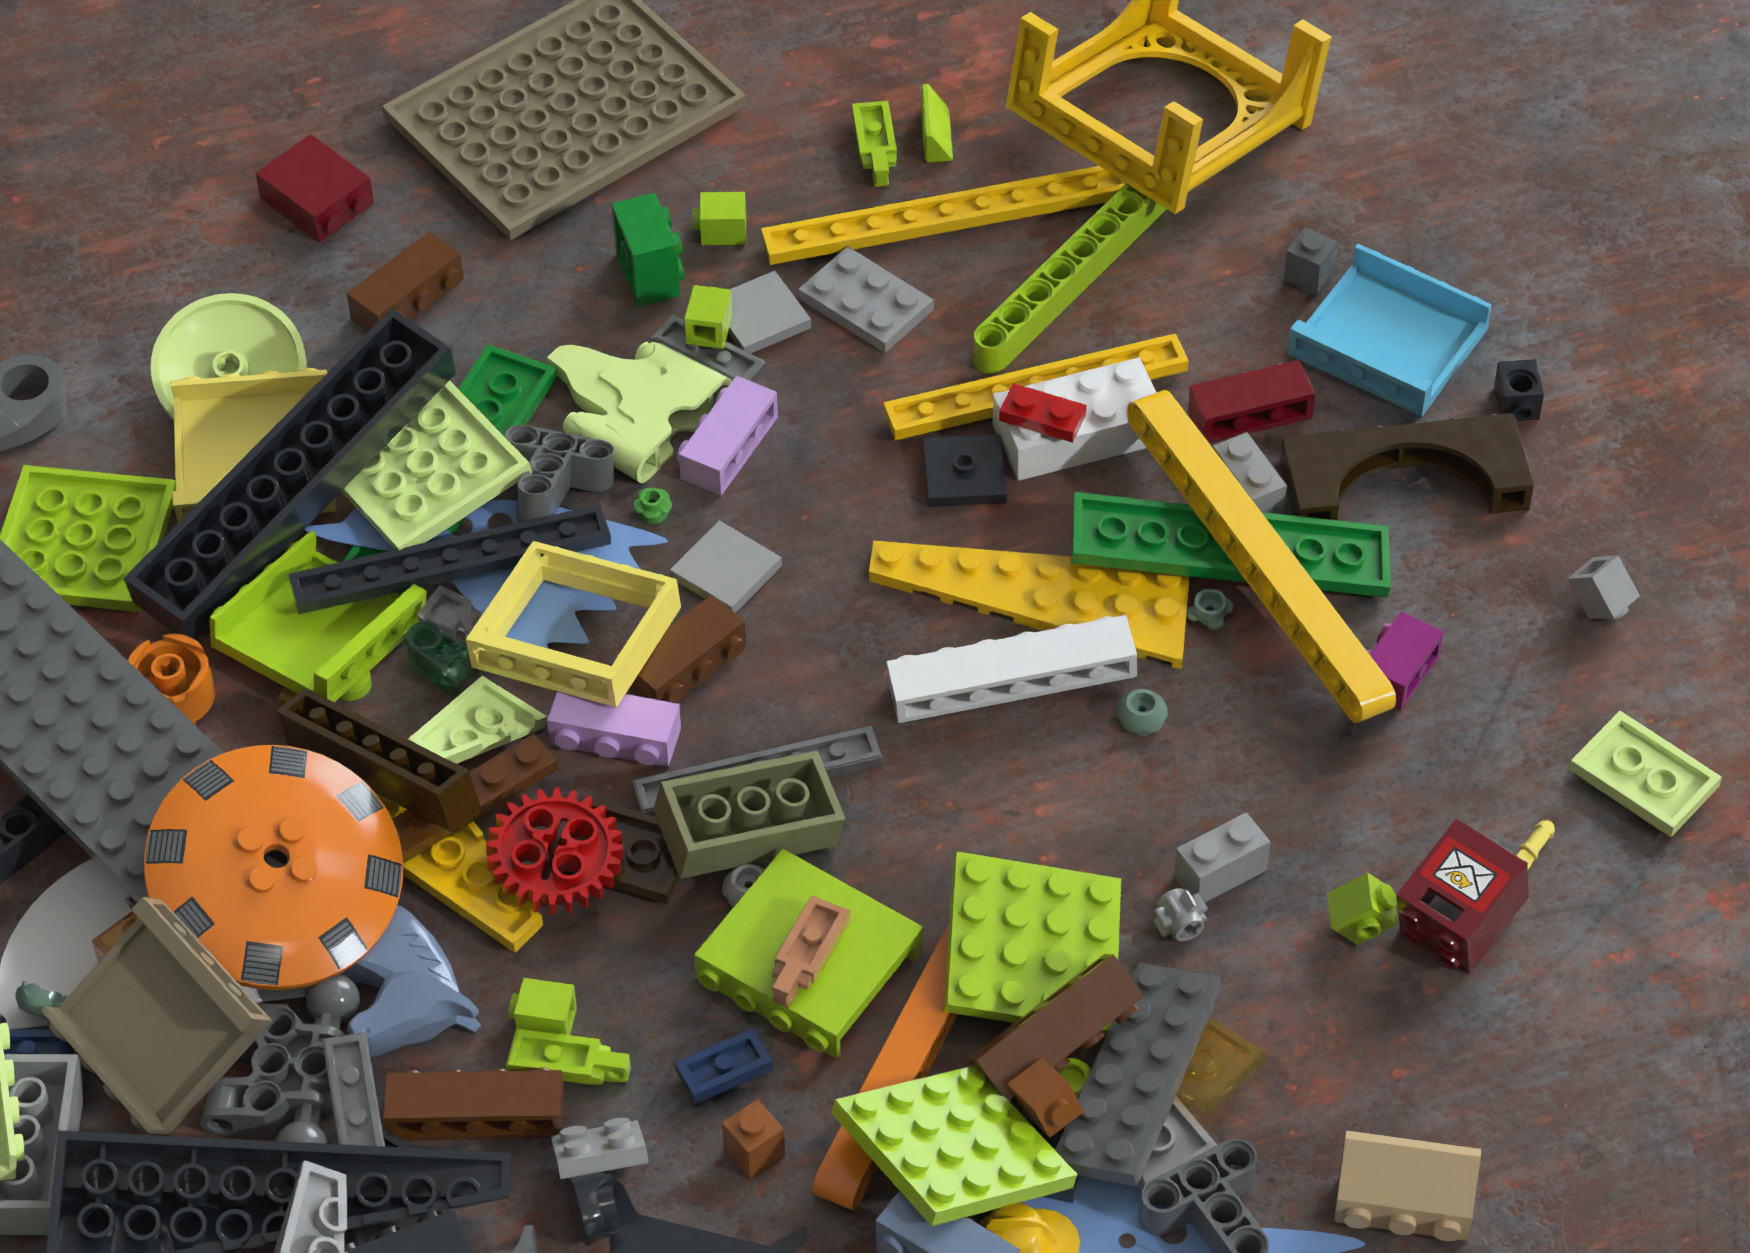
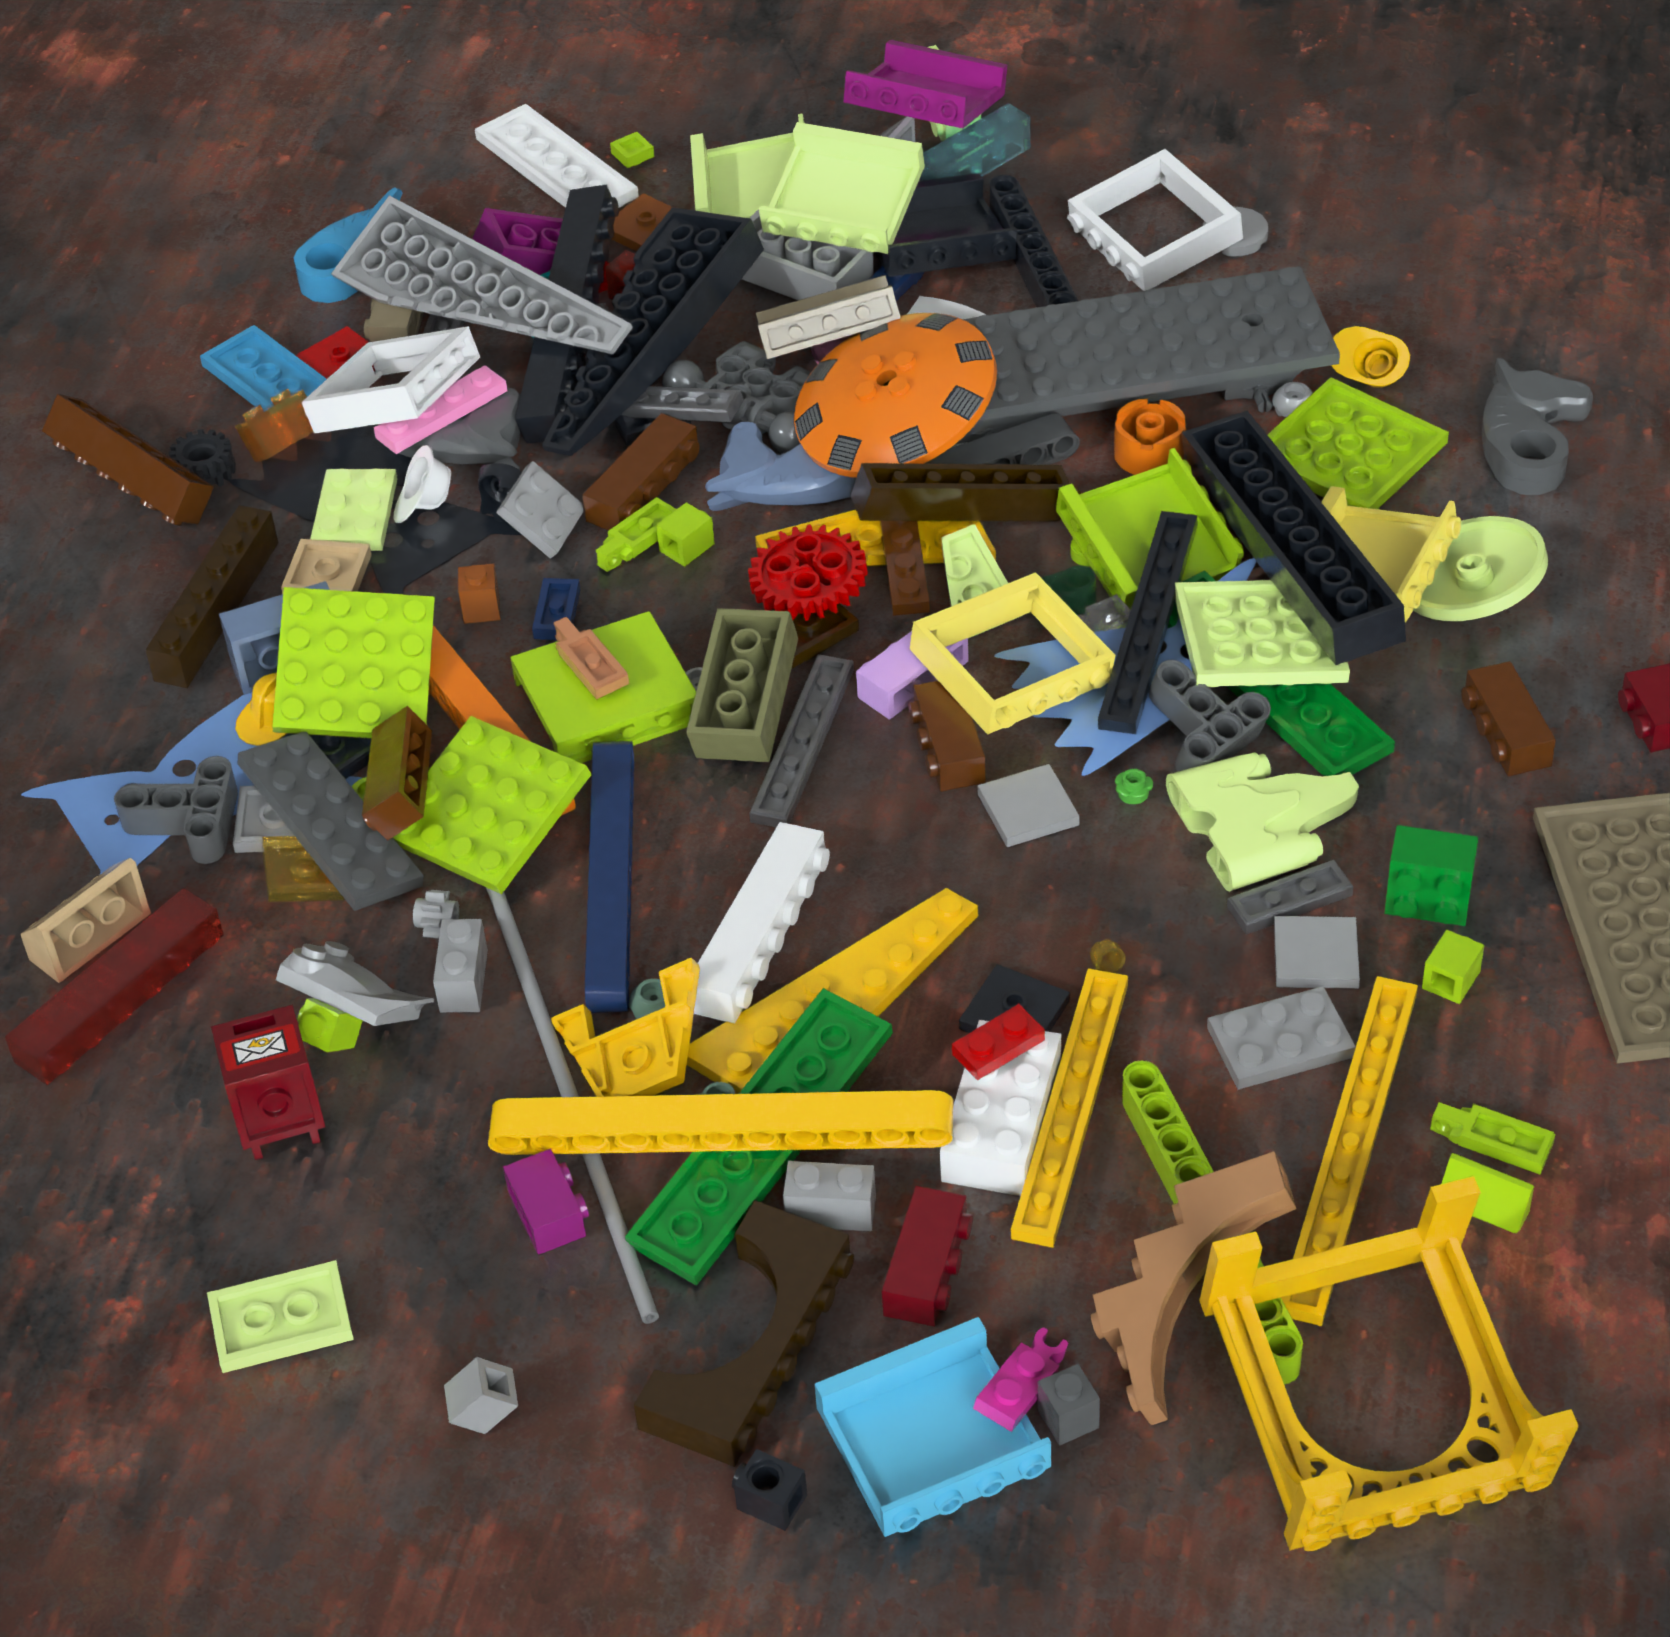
camera: 125 degrees right, 5 degrees down
sand green plate [15,980,68,1019] -> none
lavender brick [677,376,778,496] -> none
lime brick [685,285,733,349] -> none
dark orange brick [1007,1058,1084,1138] -> none
light yellow piece [1515,820,1555,869] -> none
none -> clear red brick [5,888,224,1085]
none -> light grey slope [276,941,434,1026]
none -> light grey piece [486,888,659,1324]
none -> yellow wing [551,958,700,1097]
none -> dark blue beam [585,741,634,1013]
none -> dark pink plate [973,1328,1068,1432]
none -> clear yellow hinge [1090,939,1126,973]
none -> medium nougat arch [1091,1151,1296,1425]

